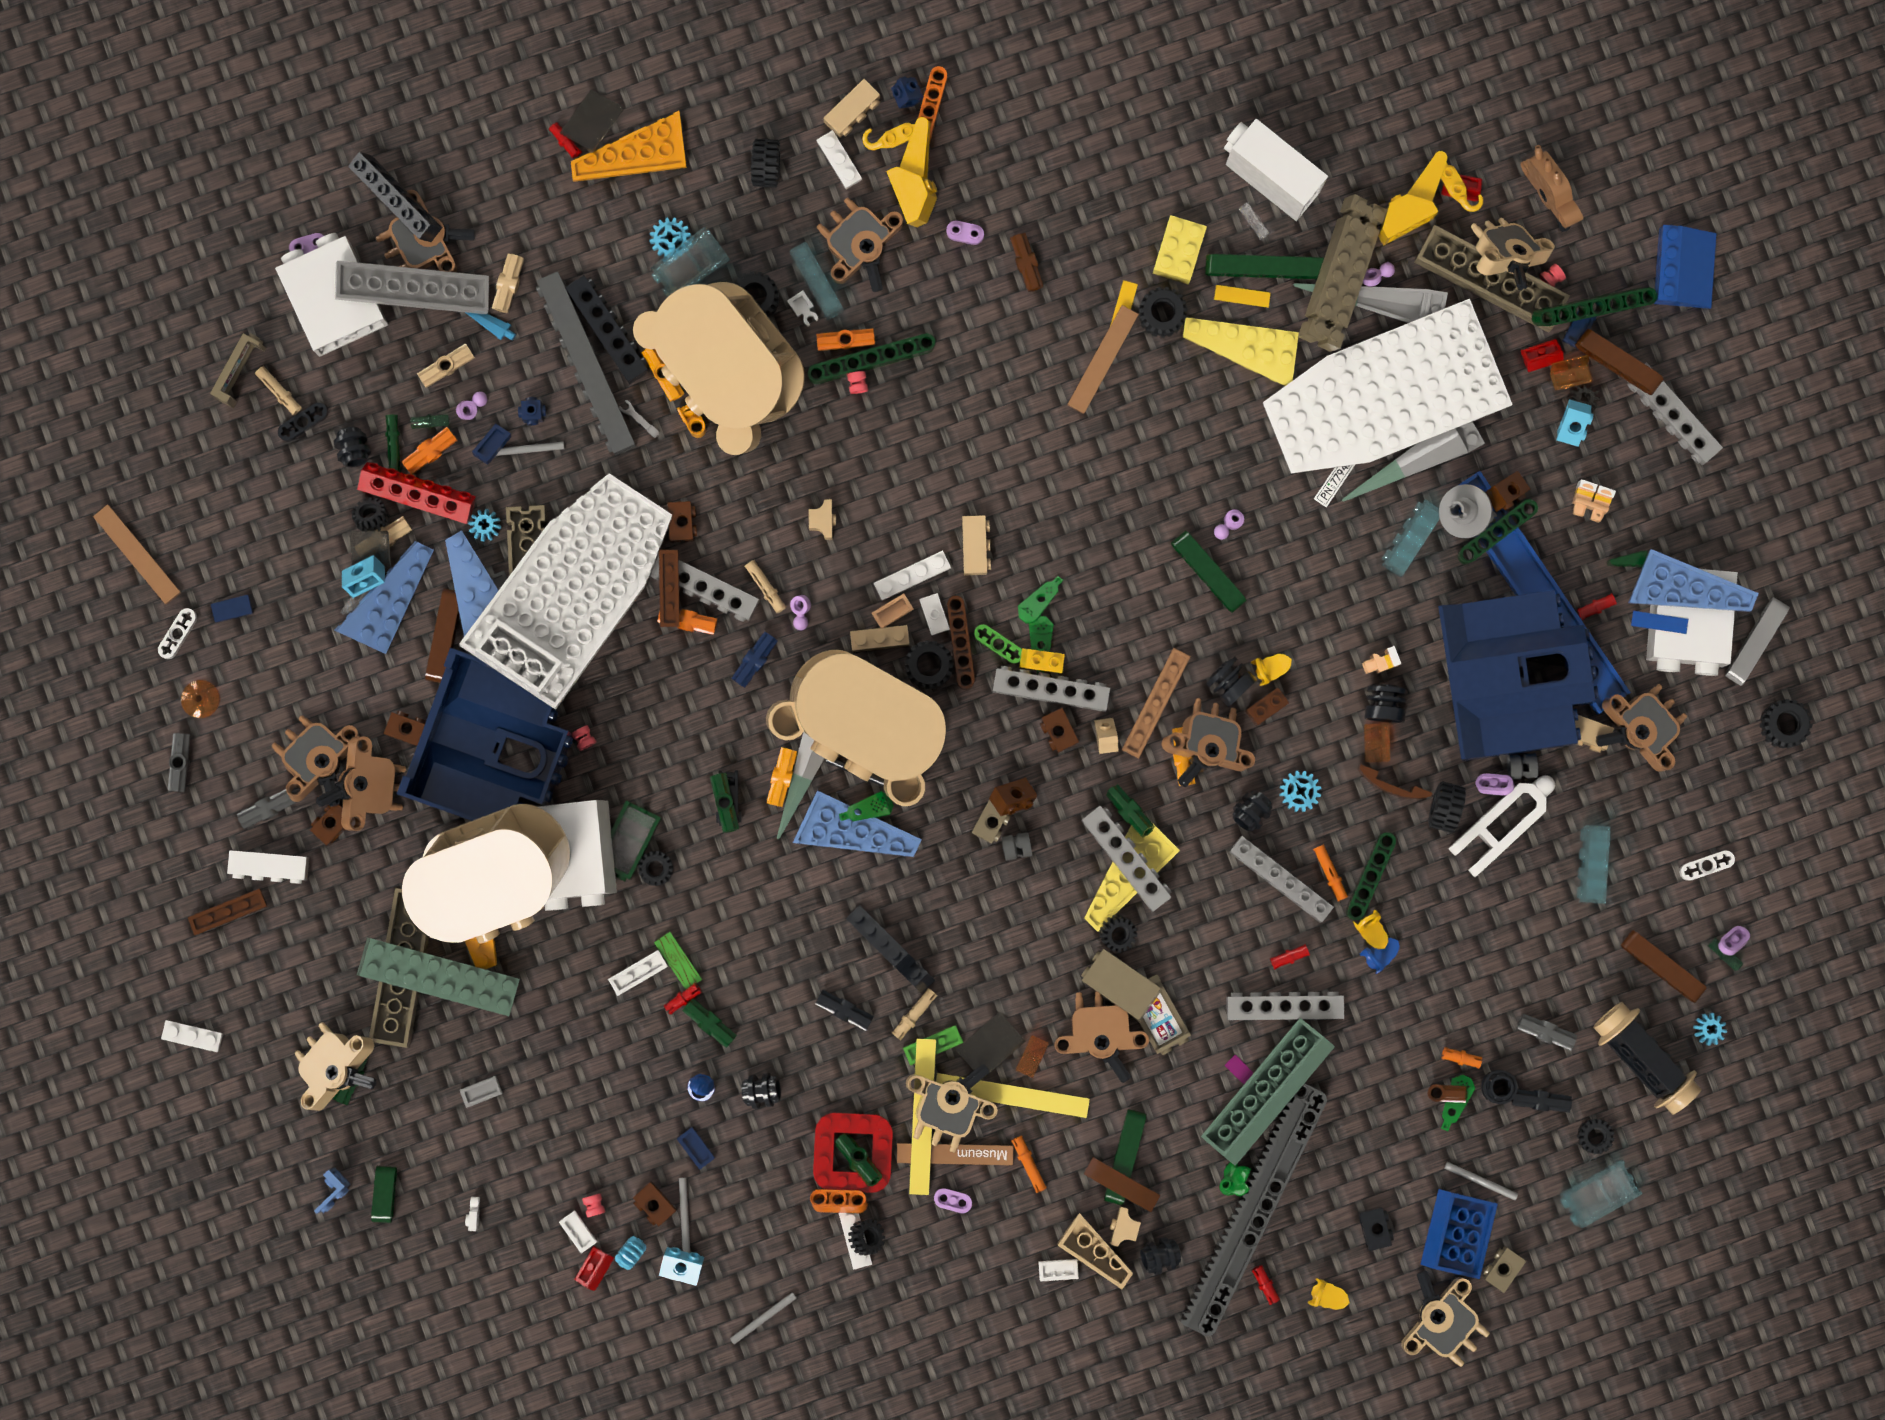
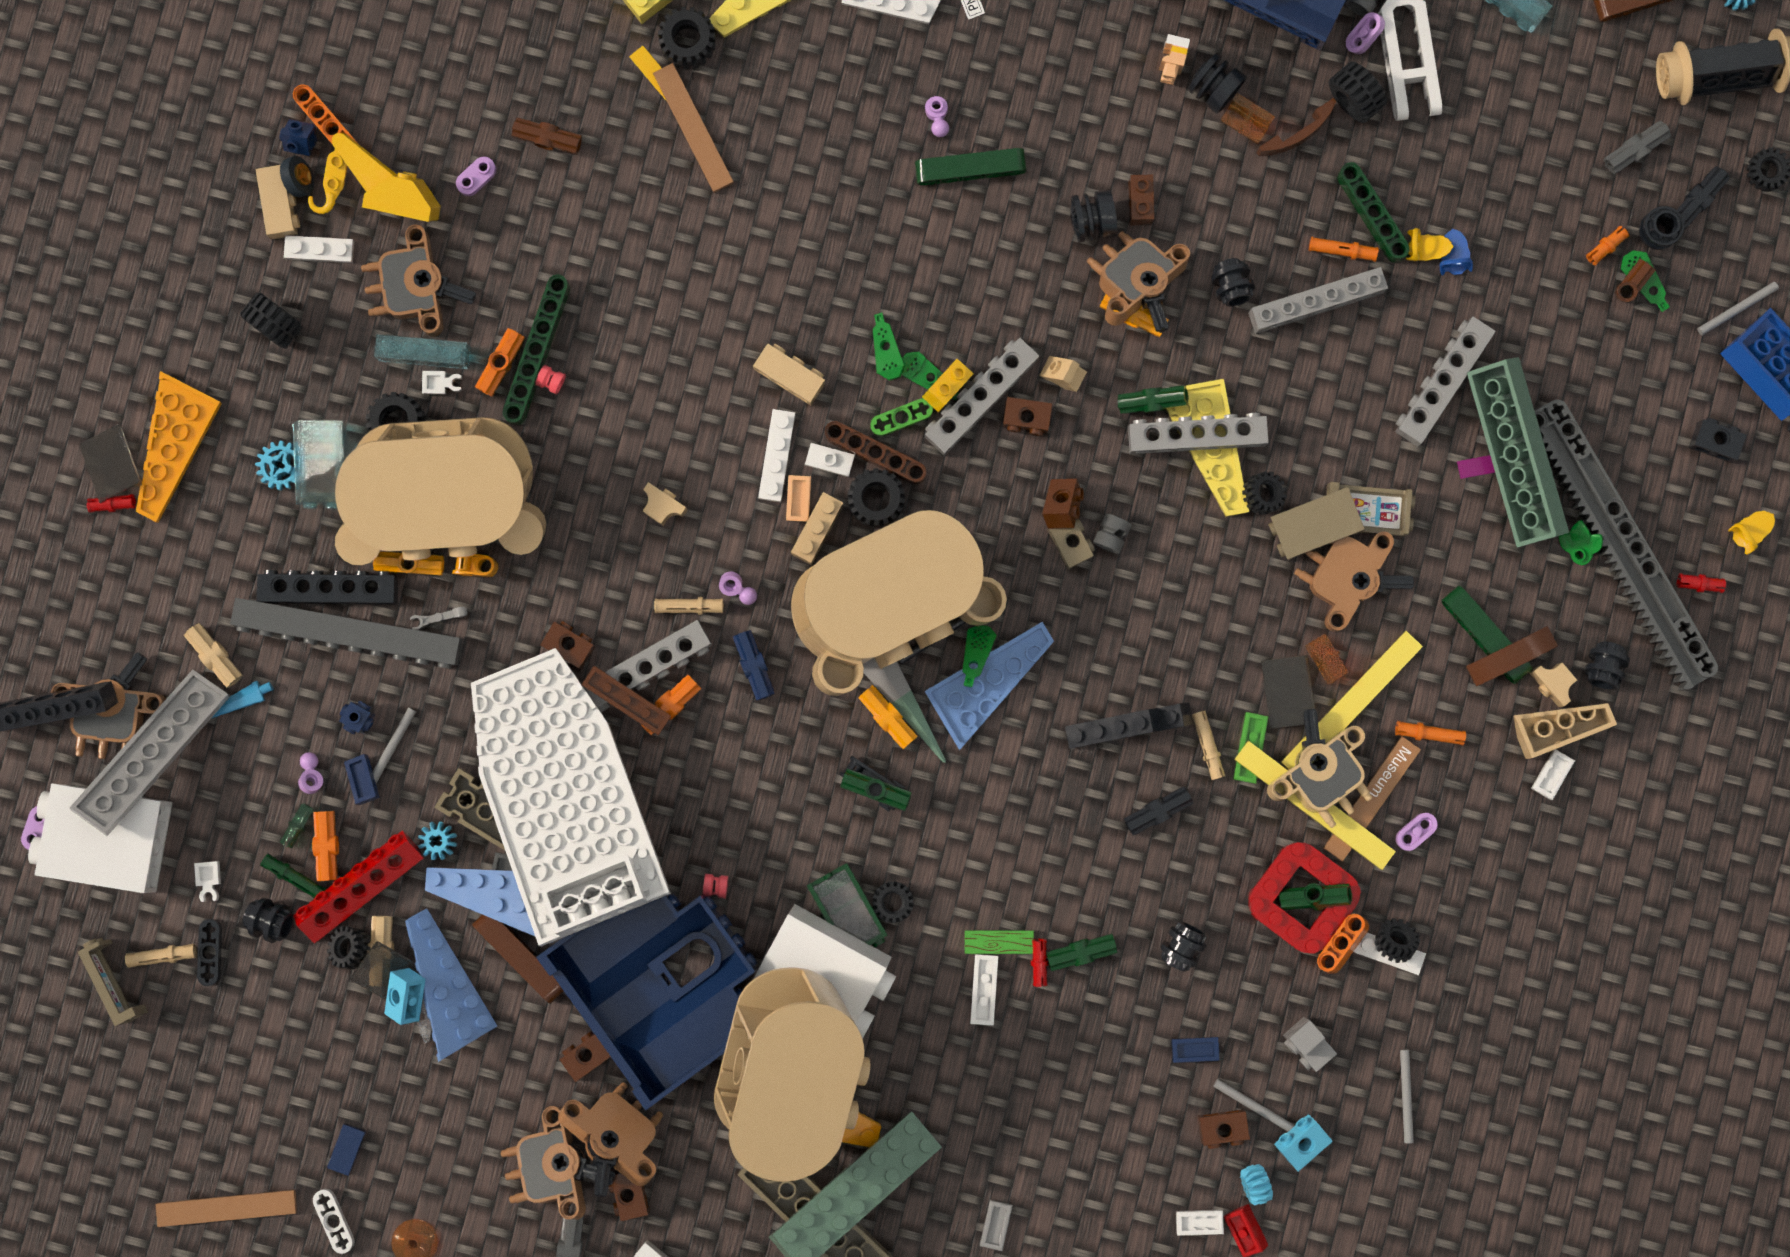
camera: 50 degrees left, 0 degrees up
tan piece [417,343,475,388] -> none
coral wheel [582,1193,606,1217] -> none
blue piece [688,1074,716,1102] -> none
medium nougat tile [1122,648,1191,759] -> none
yellow piece [1251,654,1292,686] -> none
red pin [1270,944,1310,970] -> none
medium azure gear [1279,771,1321,812] -> none
none -> white plate [194,861,221,902]
none -> black wheel [280,156,314,197]
none -> light grey brick [1283,1017,1337,1072]

